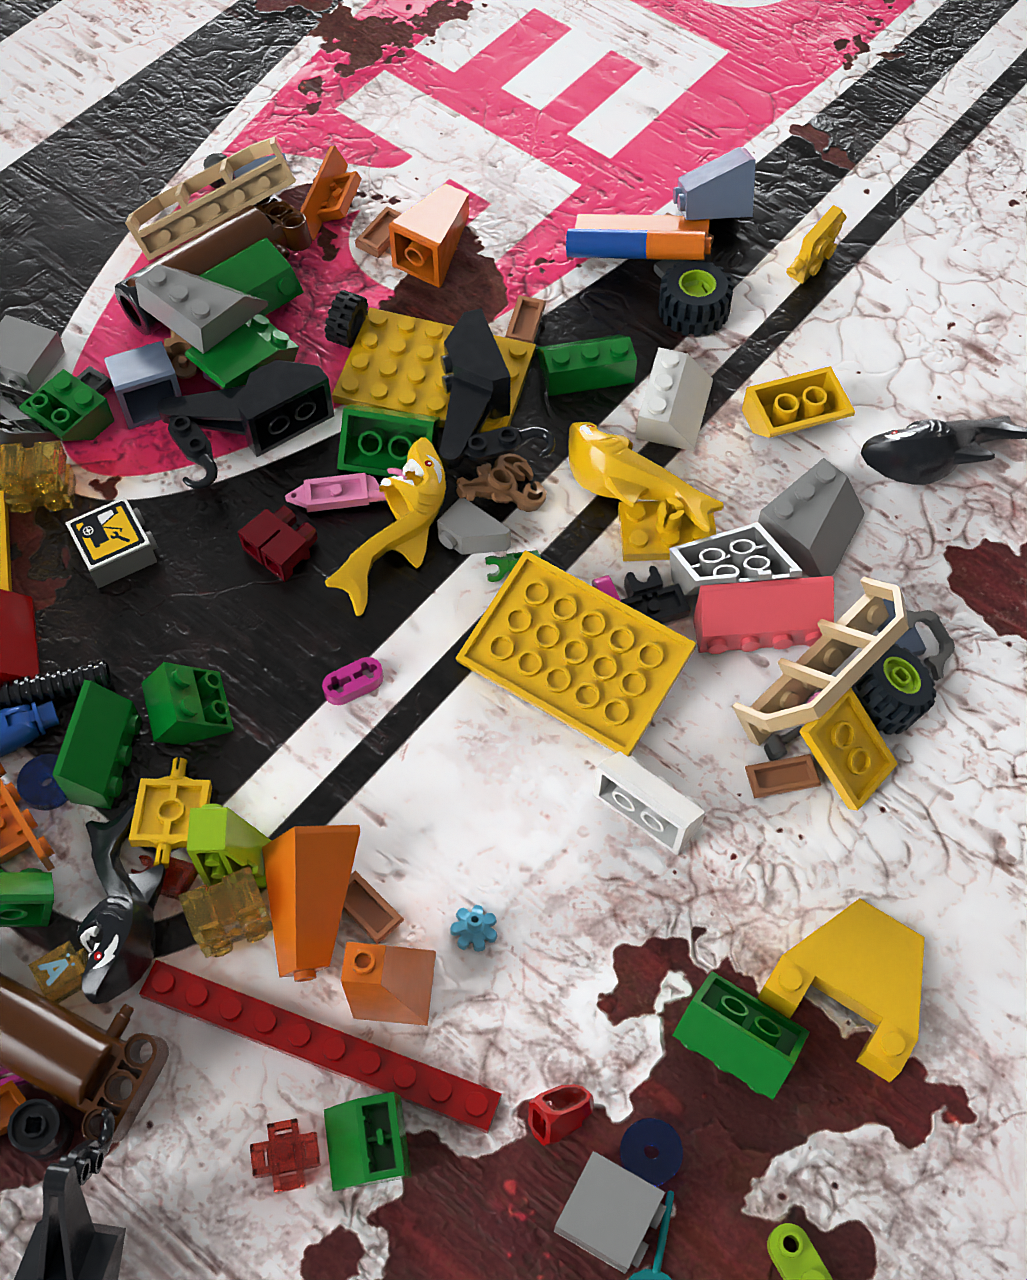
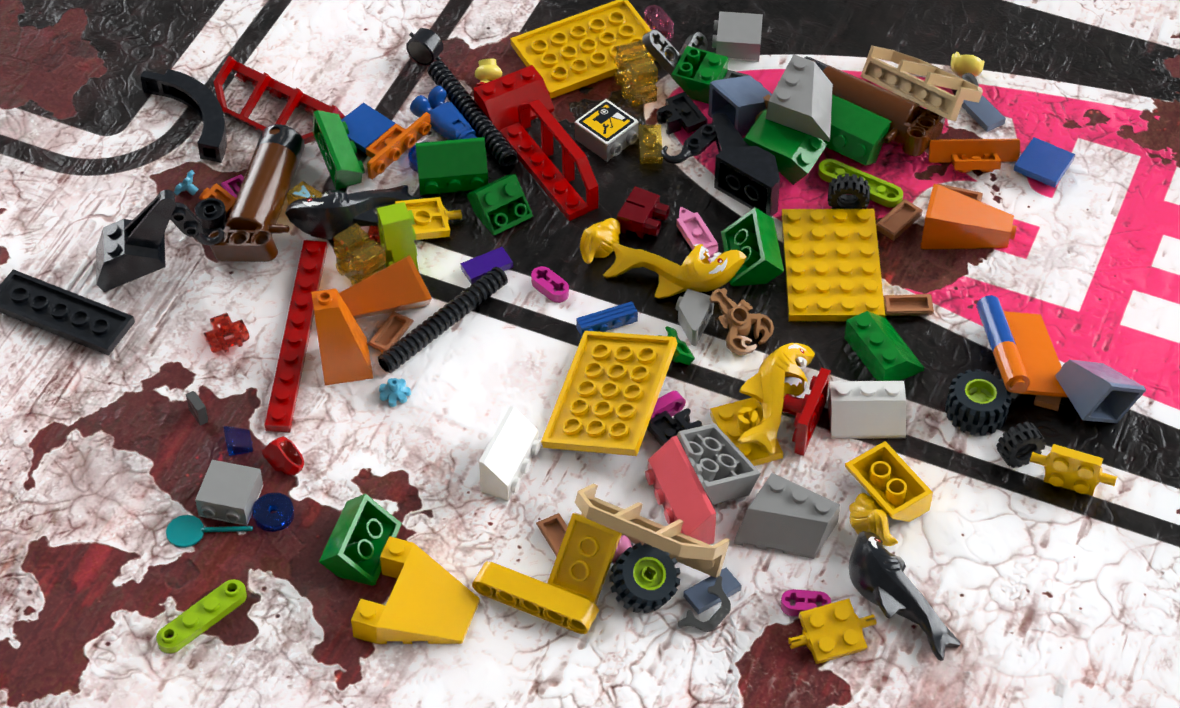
camera: 75 degrees right, 10 degrees down
green slope [324,1092,412,1192] -> none
black slope [439,308,556,469] -> none
none -> dark grey tile [186,391,208,426]
none -> clear blue slope [223,426,253,456]
none -> black piece [378,267,508,373]
none -> dark purple tile [460,247,513,284]
none -> yellow beam [472,561,599,634]
none -> red plate [499,99,598,221]
none -> blue piece [576,301,638,338]
none -> yellow hair [580,218,621,264]
none -> clear yellow plate [638,125,663,164]
none -> black plate [657,92,707,135]
none -> dark pink beam [781,589,831,617]
none -> red plate [782,367,831,456]
none -> yellow plate [788,598,877,664]
none -> lime plate [818,159,903,208]
none -> yellow hair [849,493,898,547]
none -> nougat tile [876,199,923,241]
none -> light yellow hair [951,52,985,78]
none -> black tyre [996,422,1046,468]
none -> blue tile [1013,137,1075,188]

